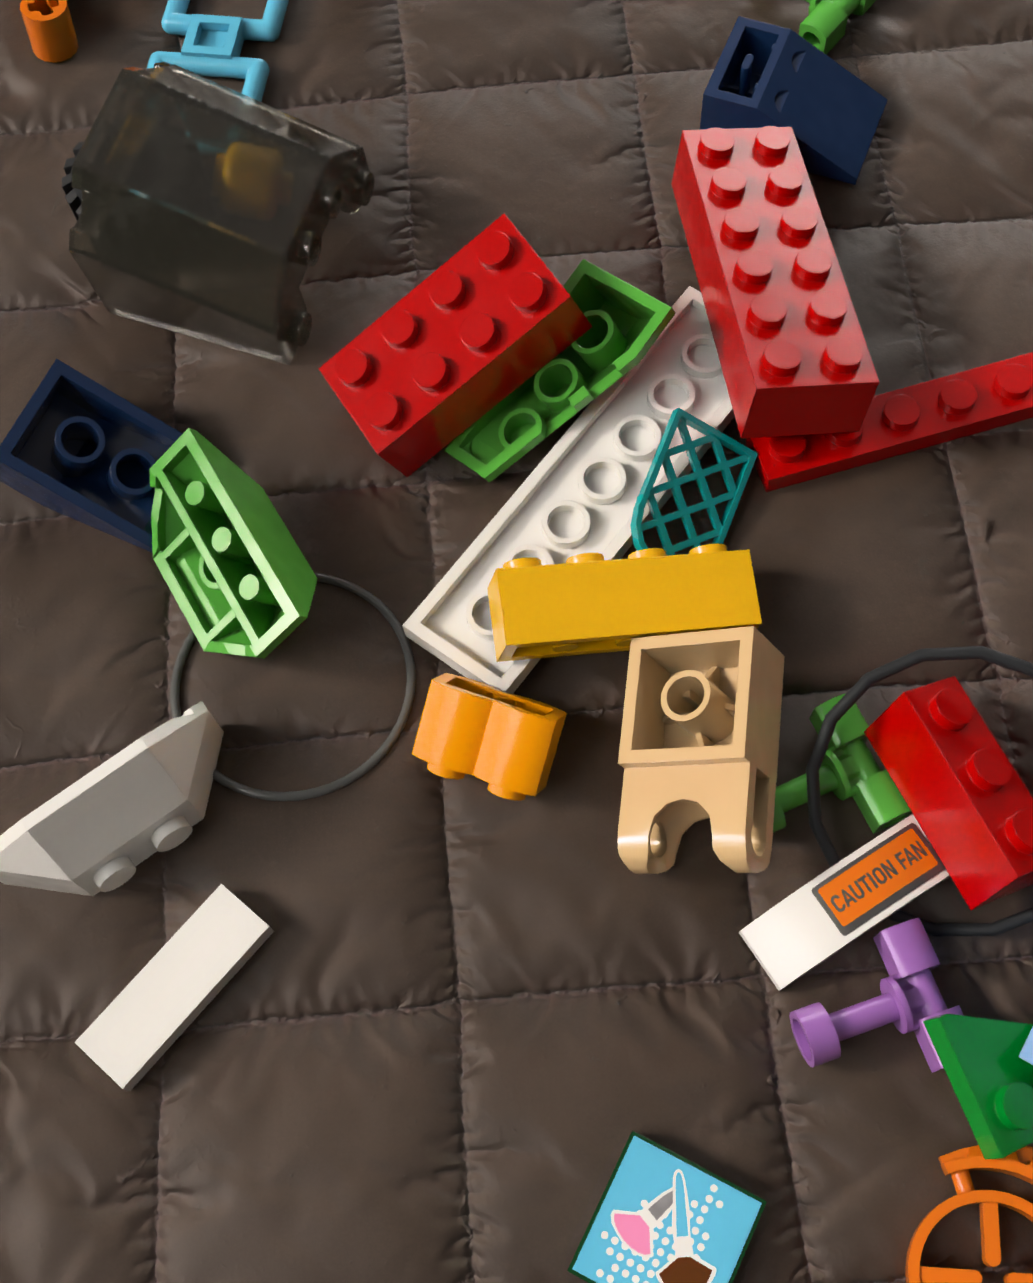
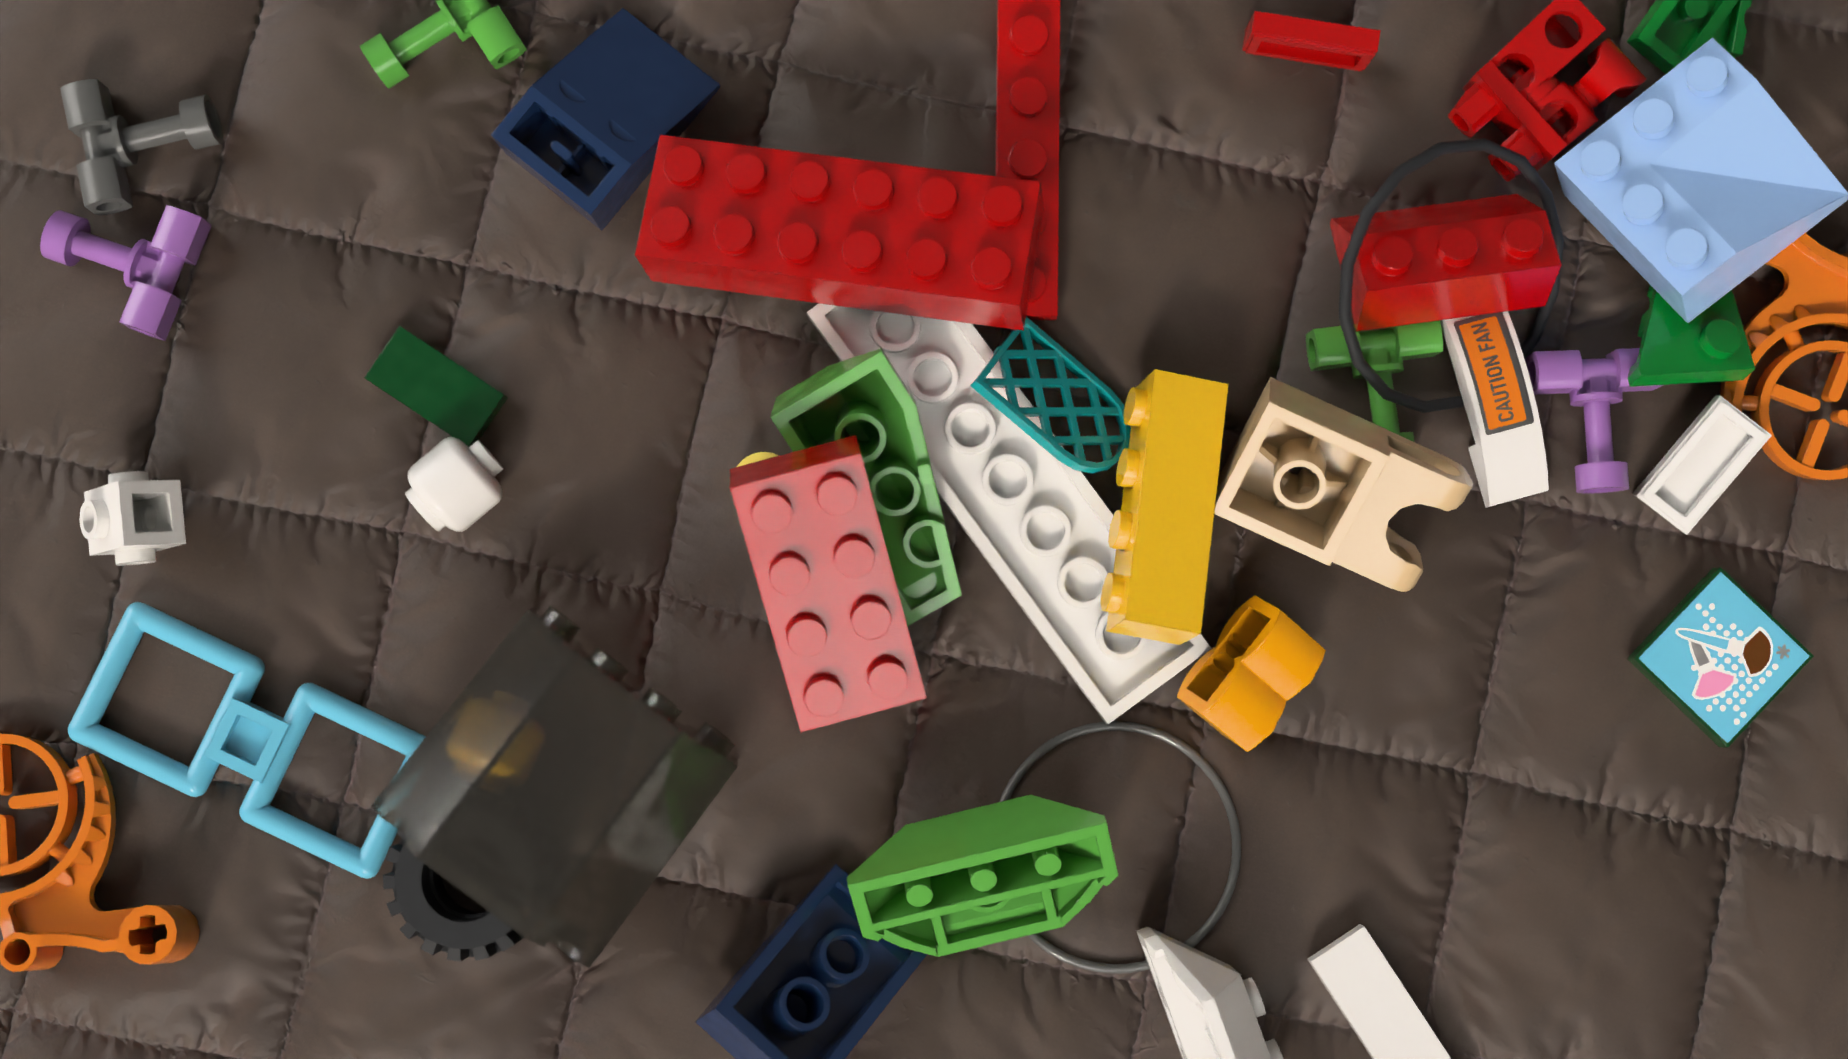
camera: 80 degrees left, 20 degrees up
none -> dark green tile [364,326,508,447]
none -> white head [405,437,503,532]
none -> white tile [1632,395,1772,535]

